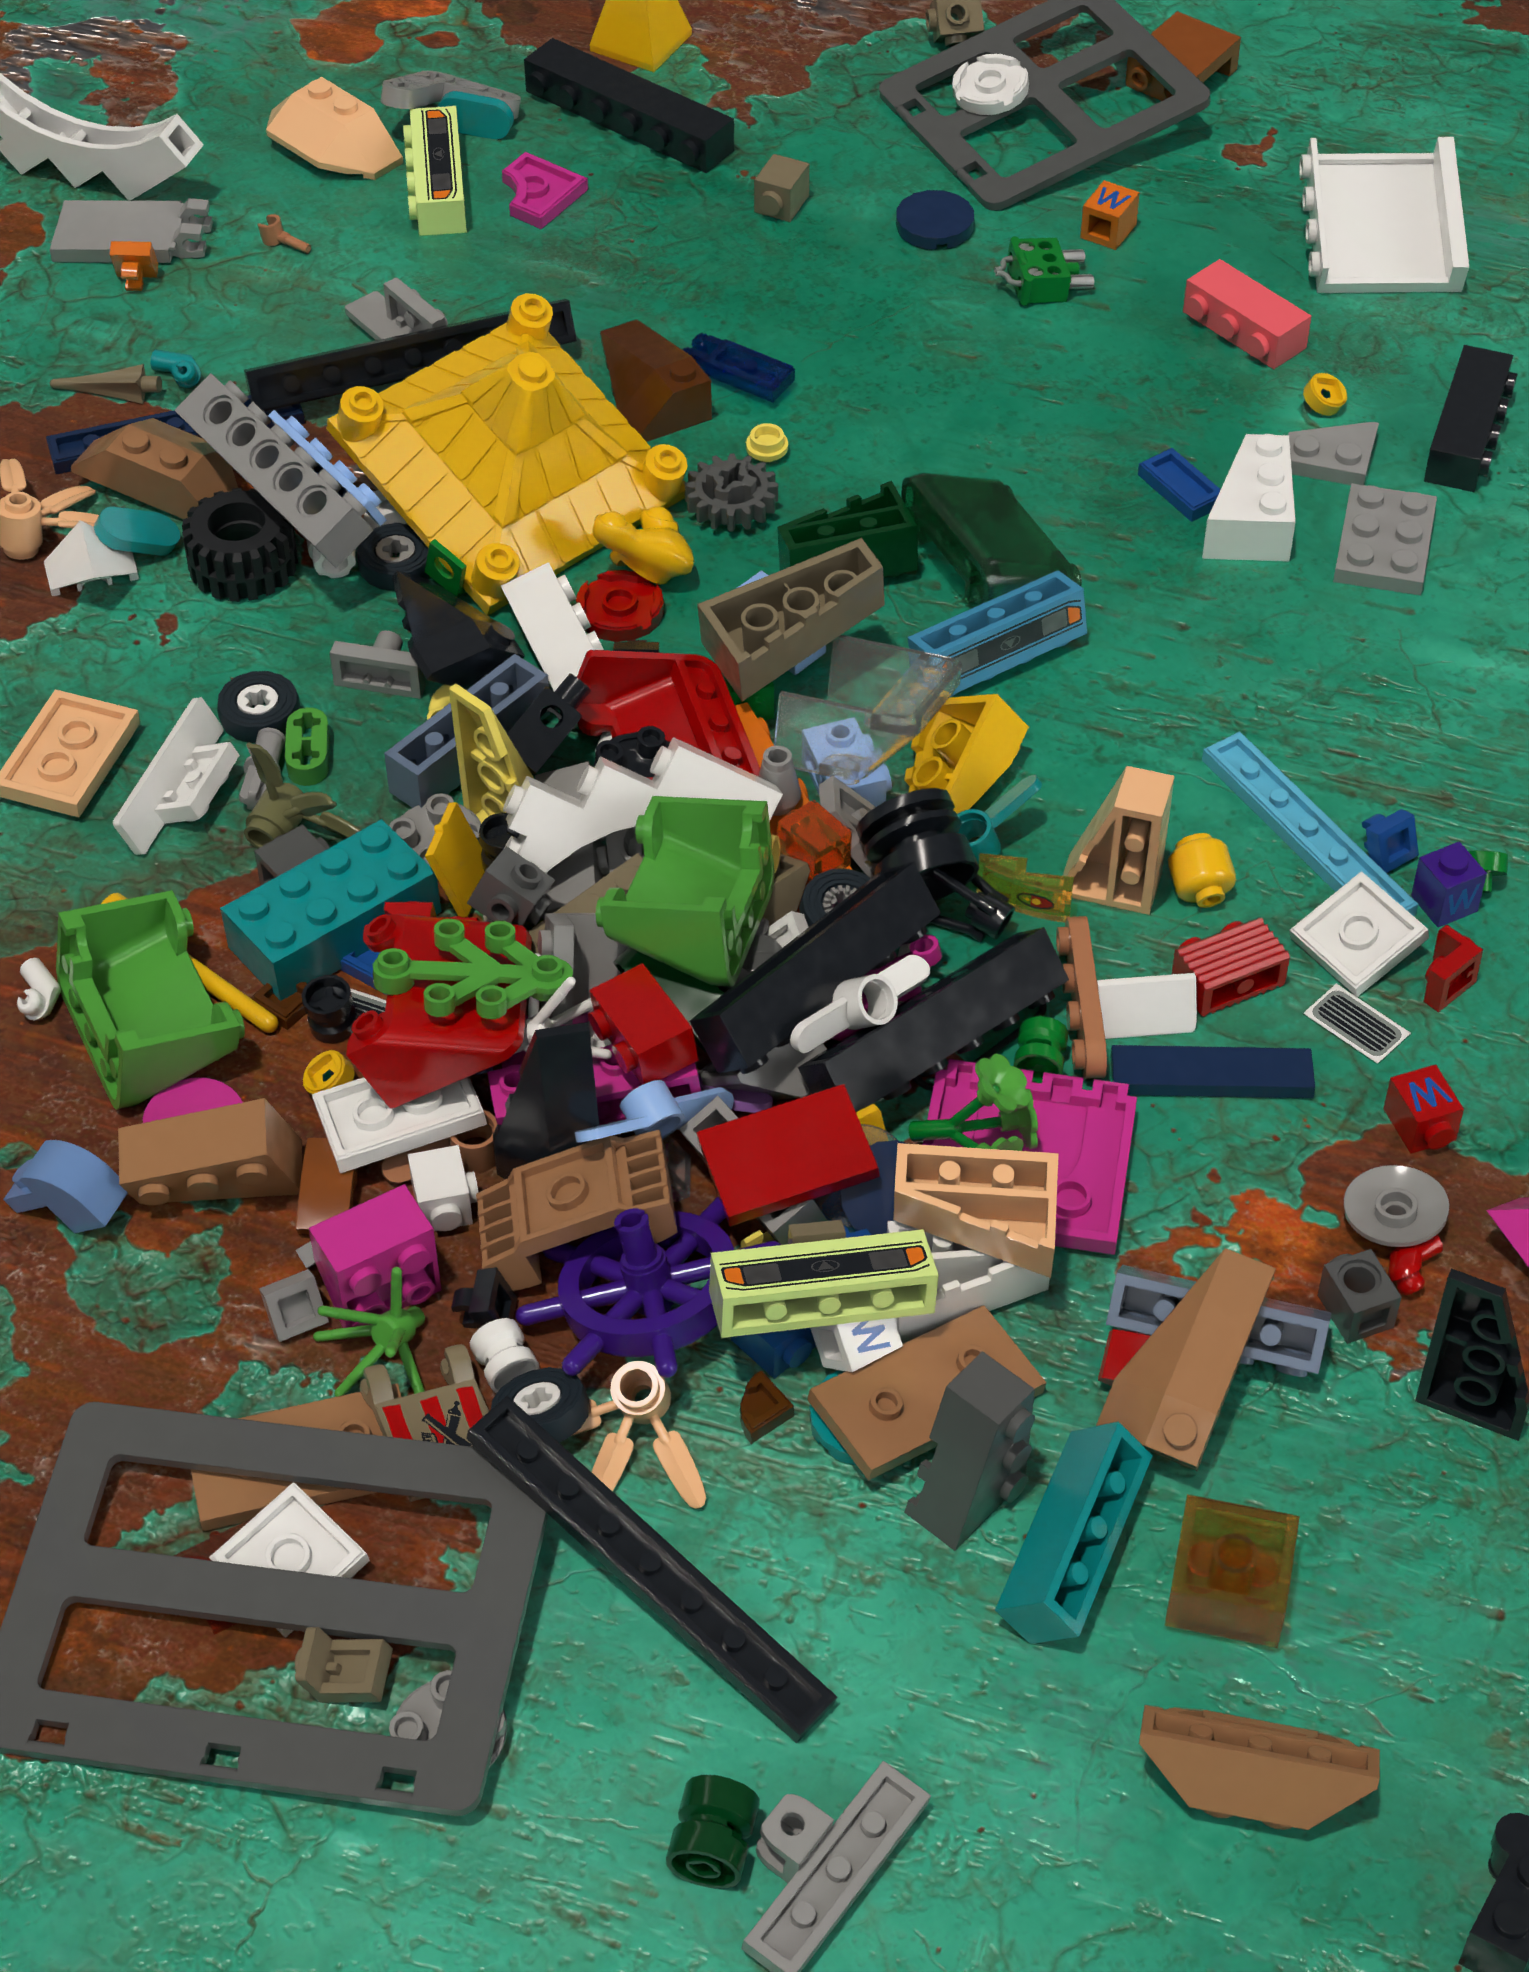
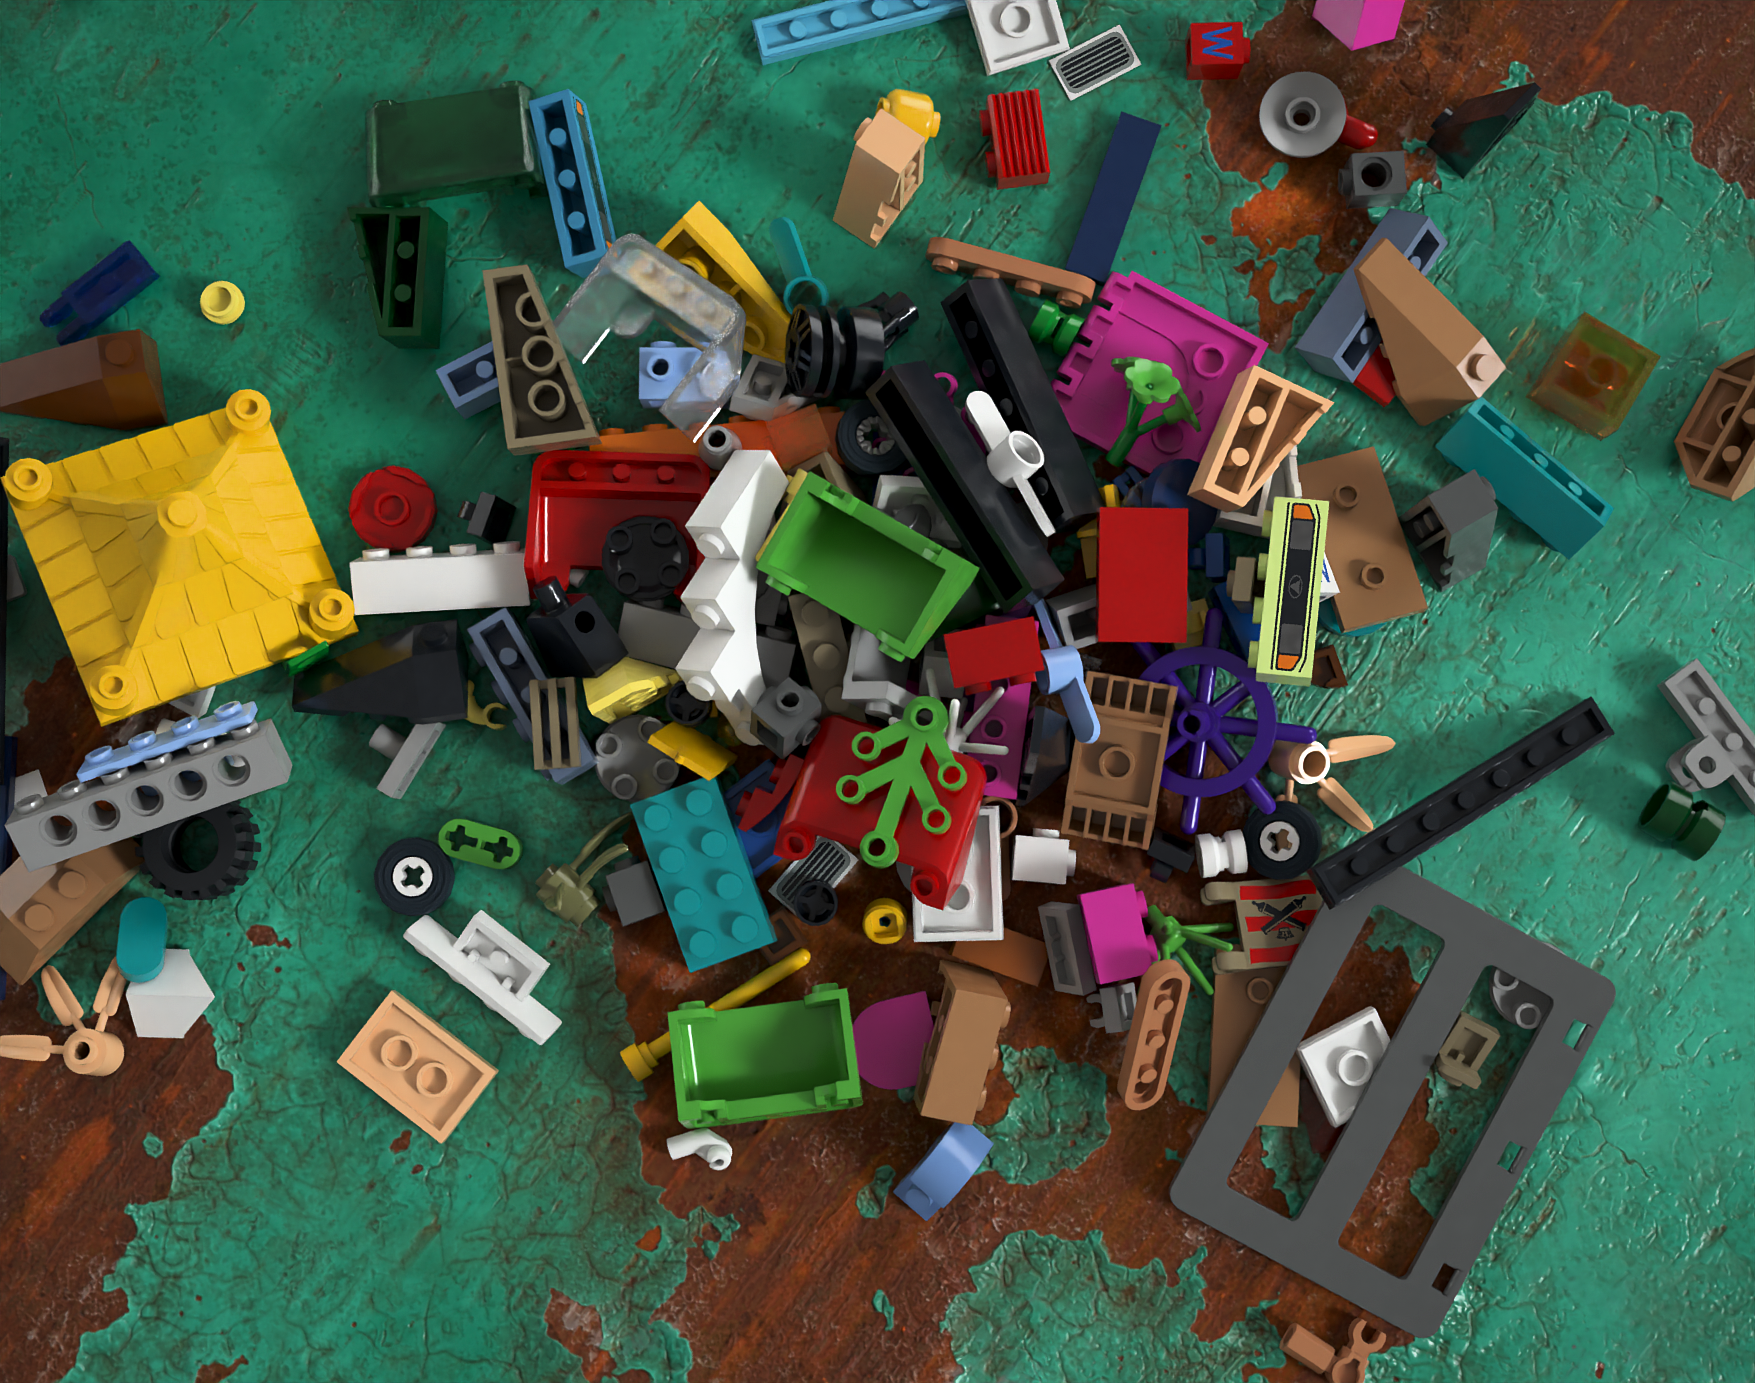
camera: 70 degrees left, 35 degrees up
light grey axle [239,727,286,810] -> none
black bush [356,523,429,591] -> none
yellow head [592,507,695,585] -> none
dark grey gear [685,454,778,531] -> none
clear yellow slope [977,853,1074,923] -> none
white slope [1097,973,1197,1039] -> none
none -> dark tan tile [529,677,582,770]
none -> nougat plate [1117,959,1191,1110]

